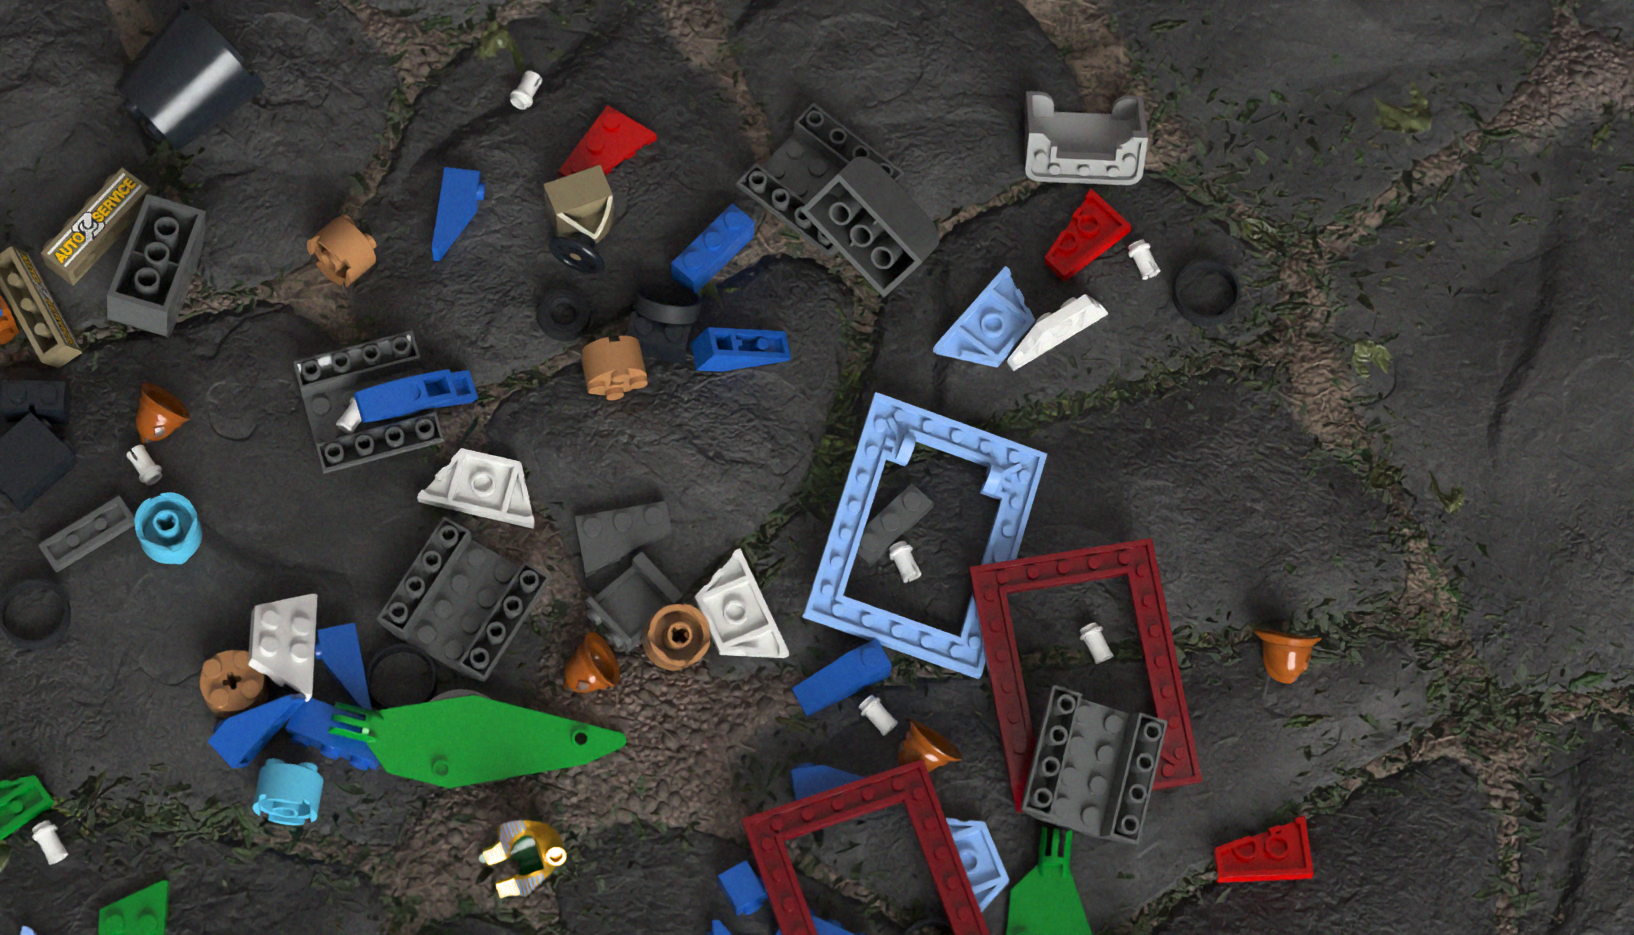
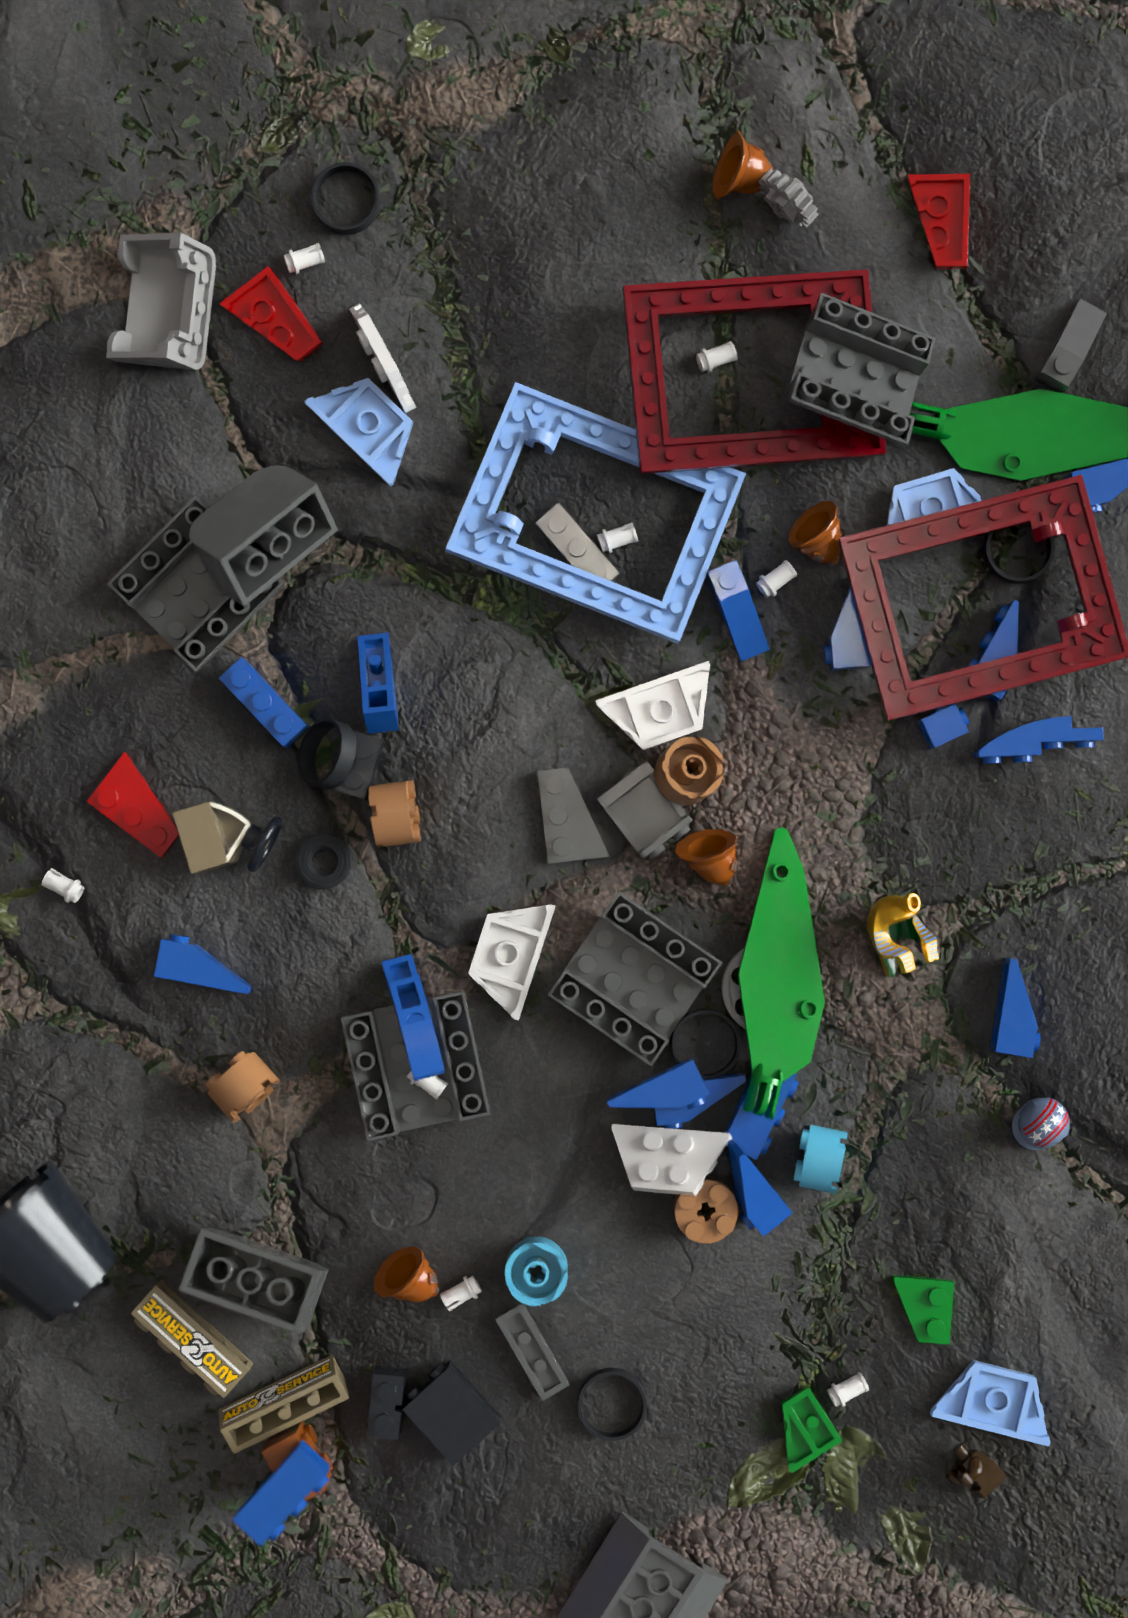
camera: 80 degrees left, 20 degrees up
none -> blue slope [606,1058,709,1110]
none -> light grey gear [758,168,819,228]

